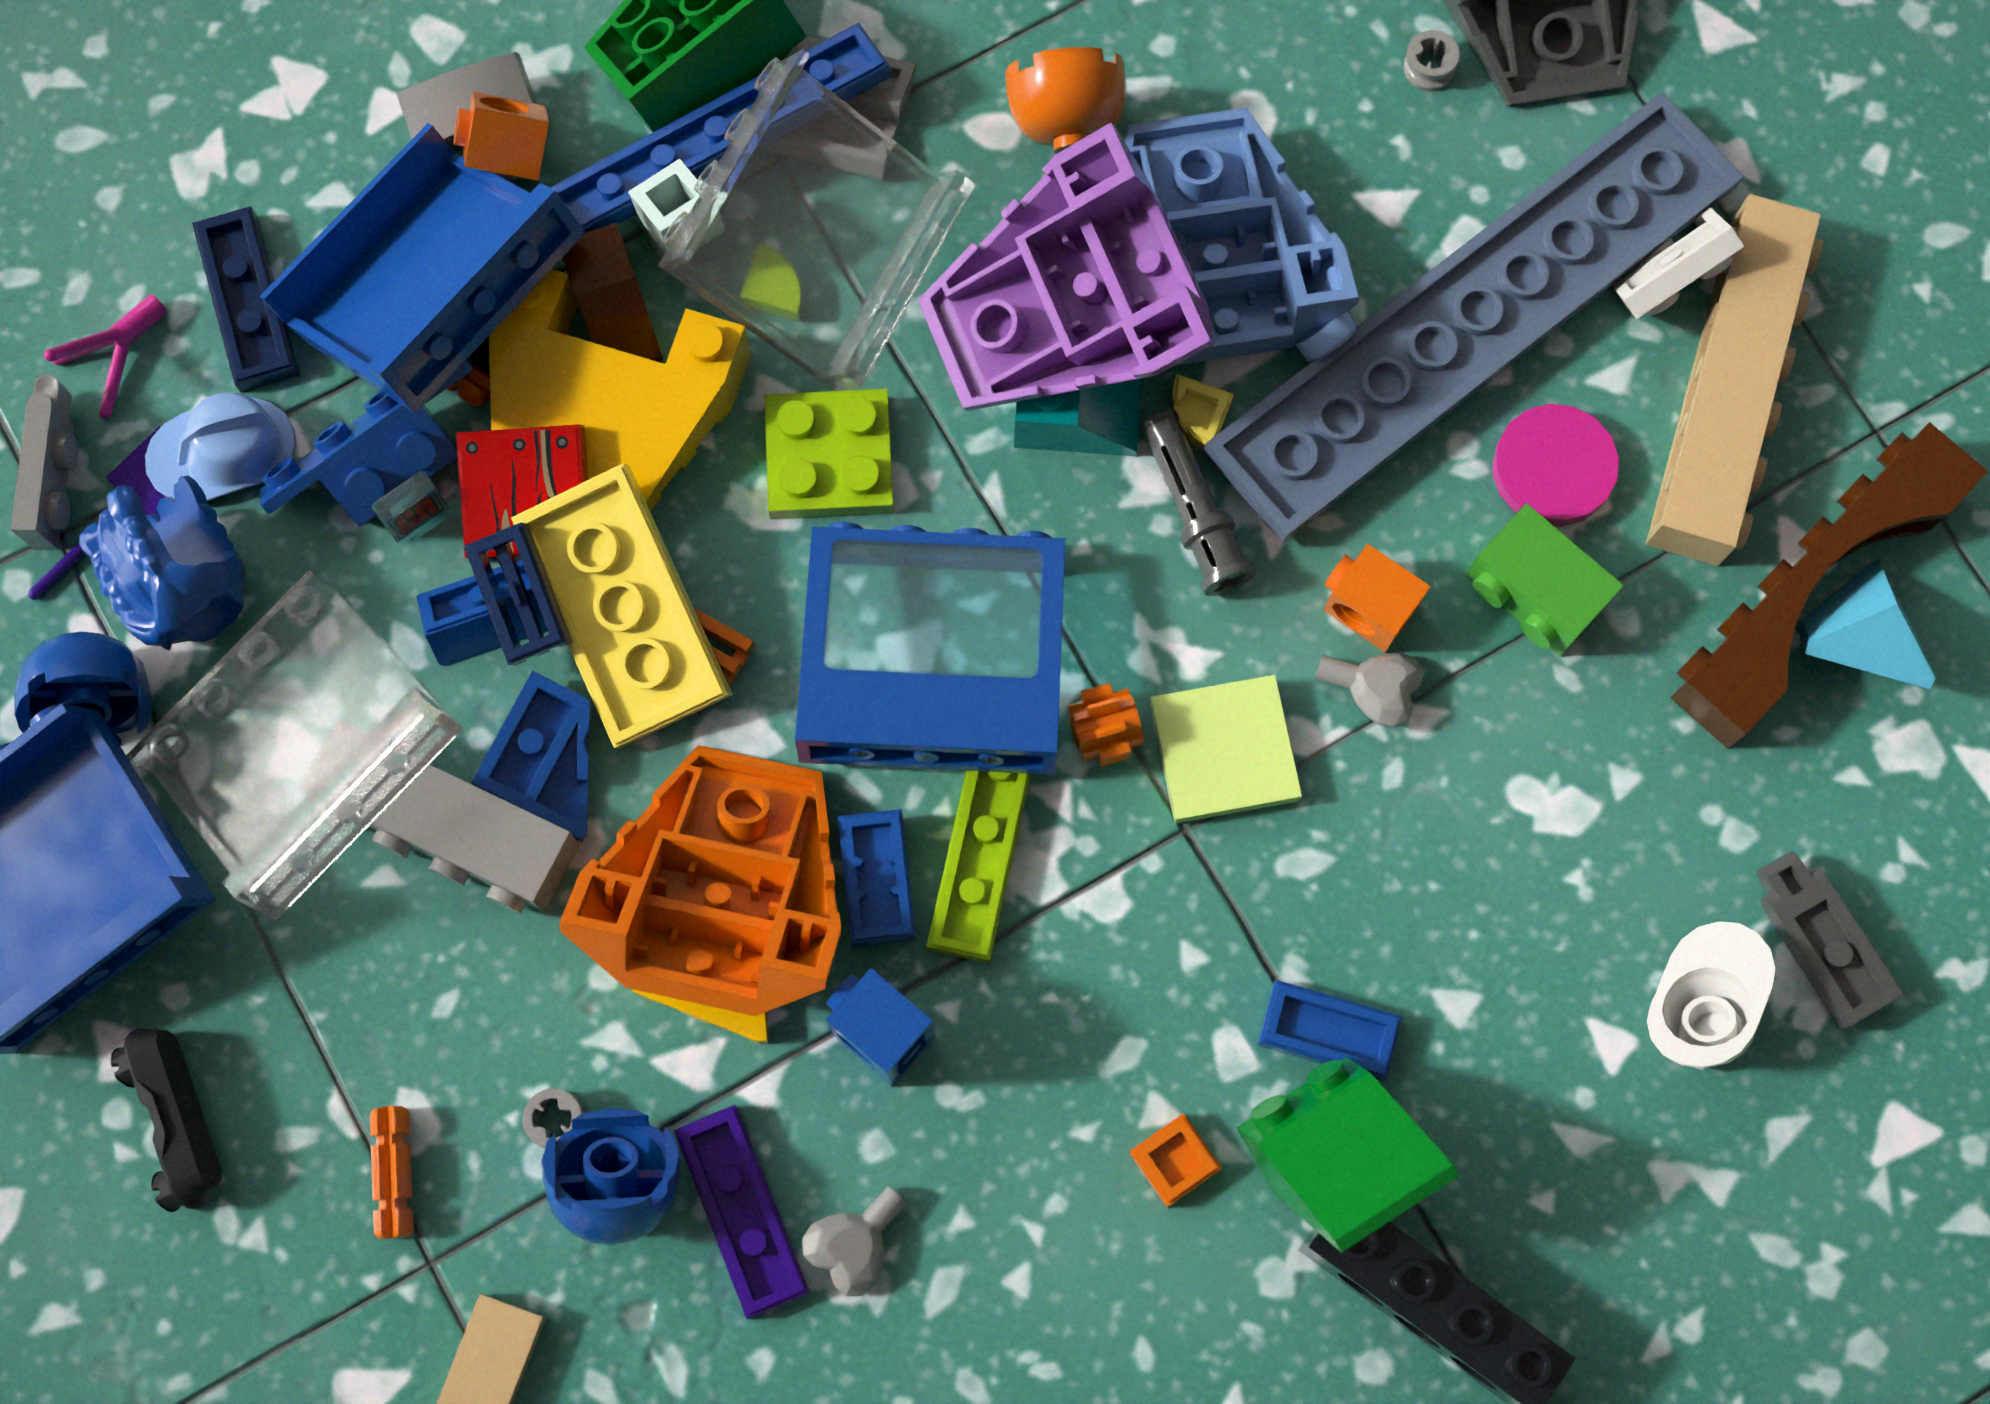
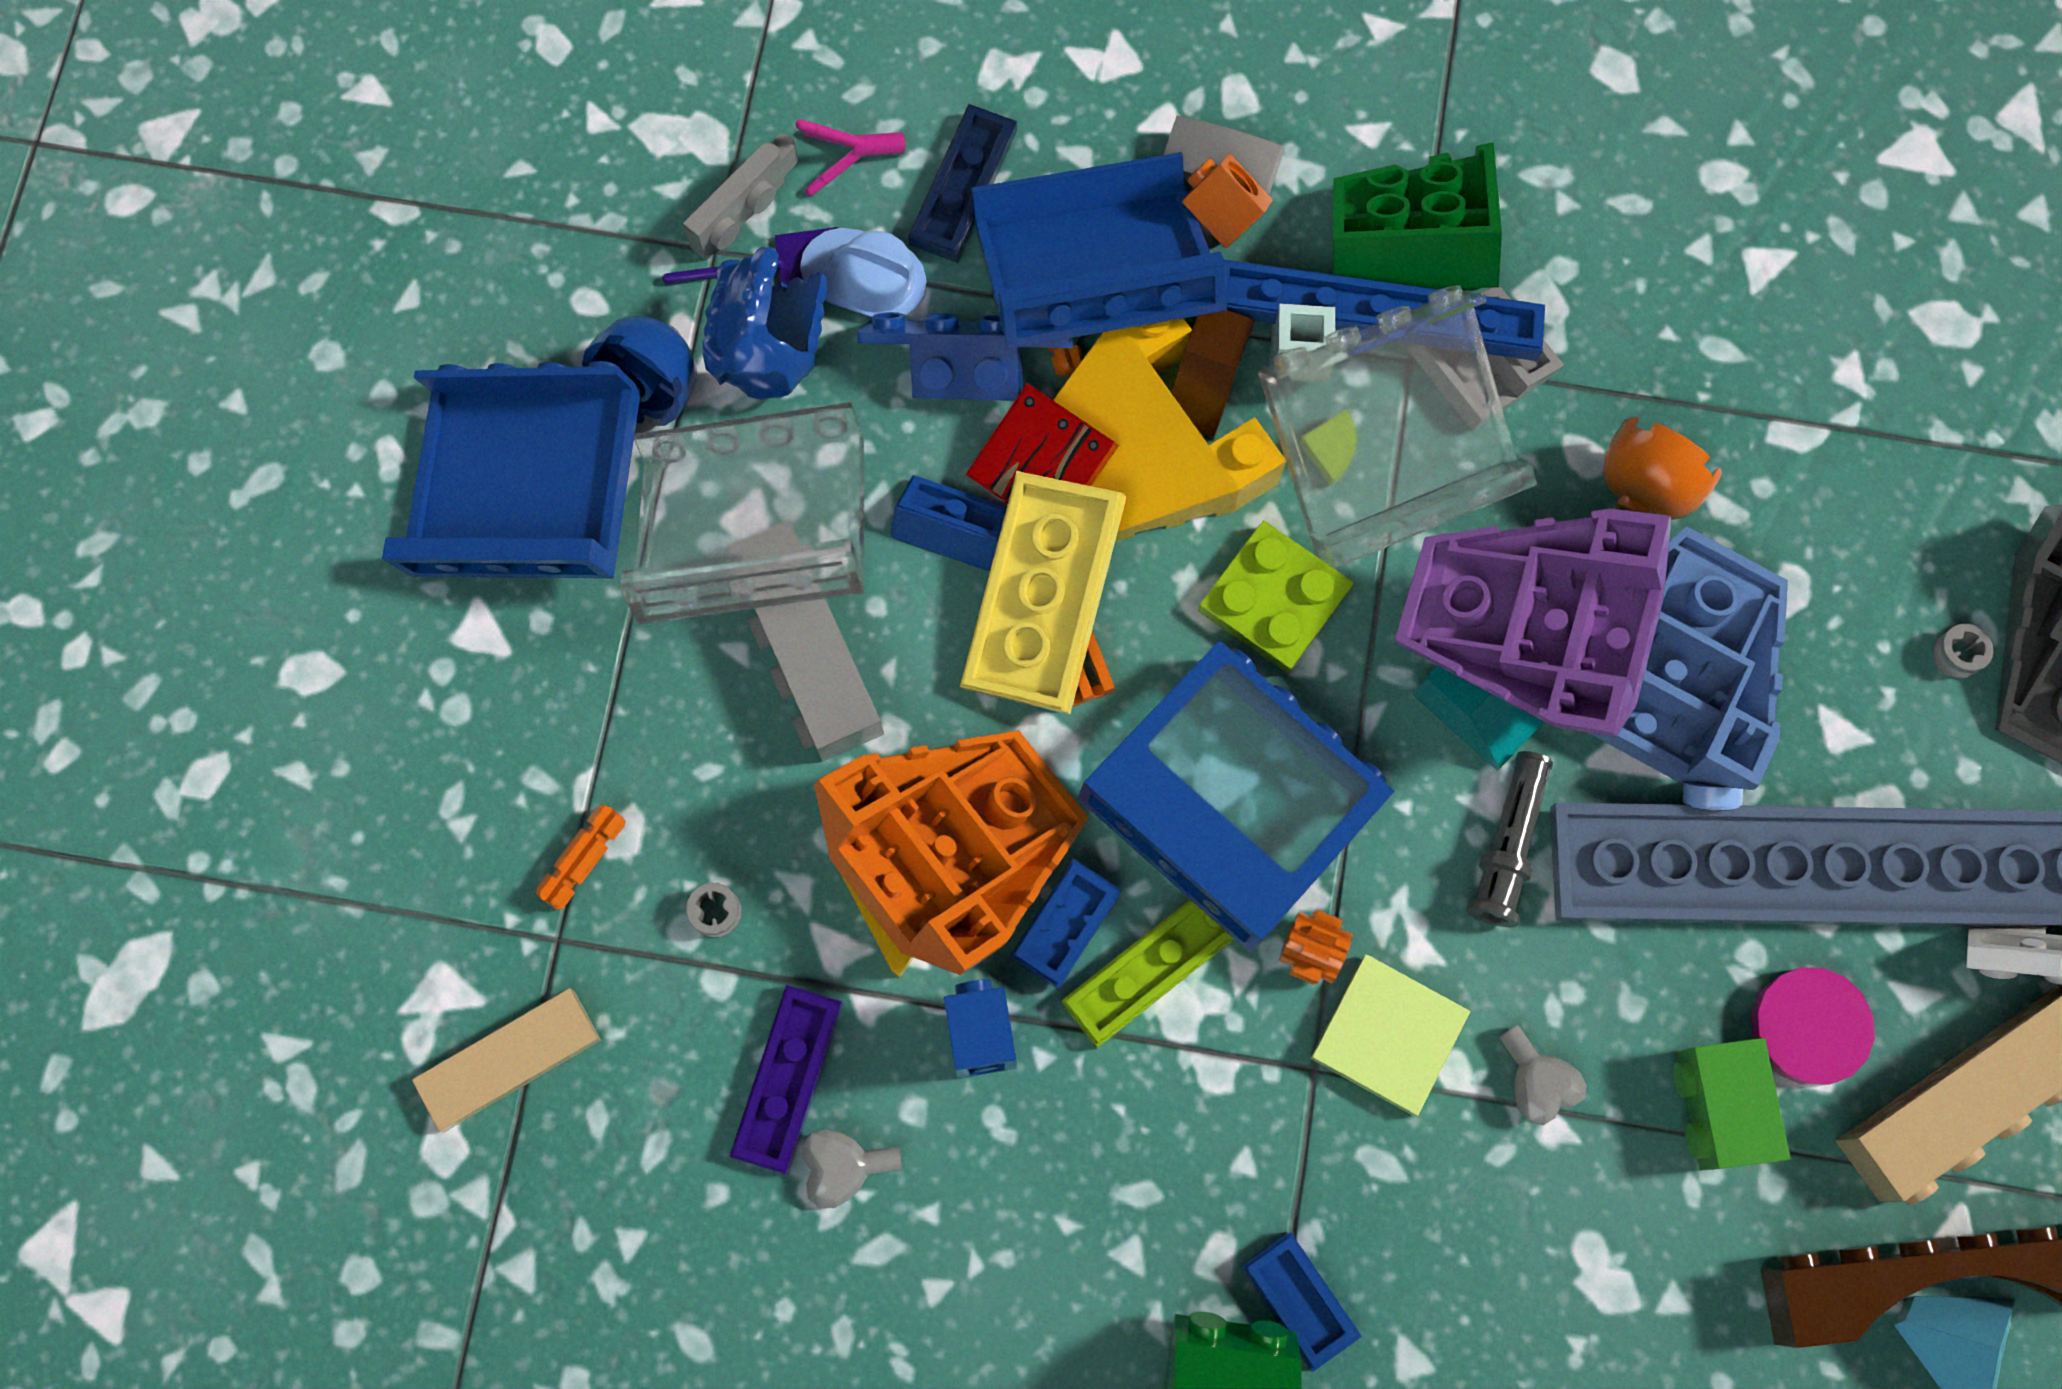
camera: 40 degrees right, 0 degrees up
black piece [111,1028,222,1212] -> none
clear light blue tile [371,471,449,543] -> none
dark blue tile [464,522,573,666] -> none
blue wing [471,670,590,843] -> none
blue cylinder [541,1108,680,1245] -> none
orange tile [1128,1113,1222,1208] -> none
light yellow tile [1171,373,1234,452] -> none
orange brick [1323,543,1431,653] -> none

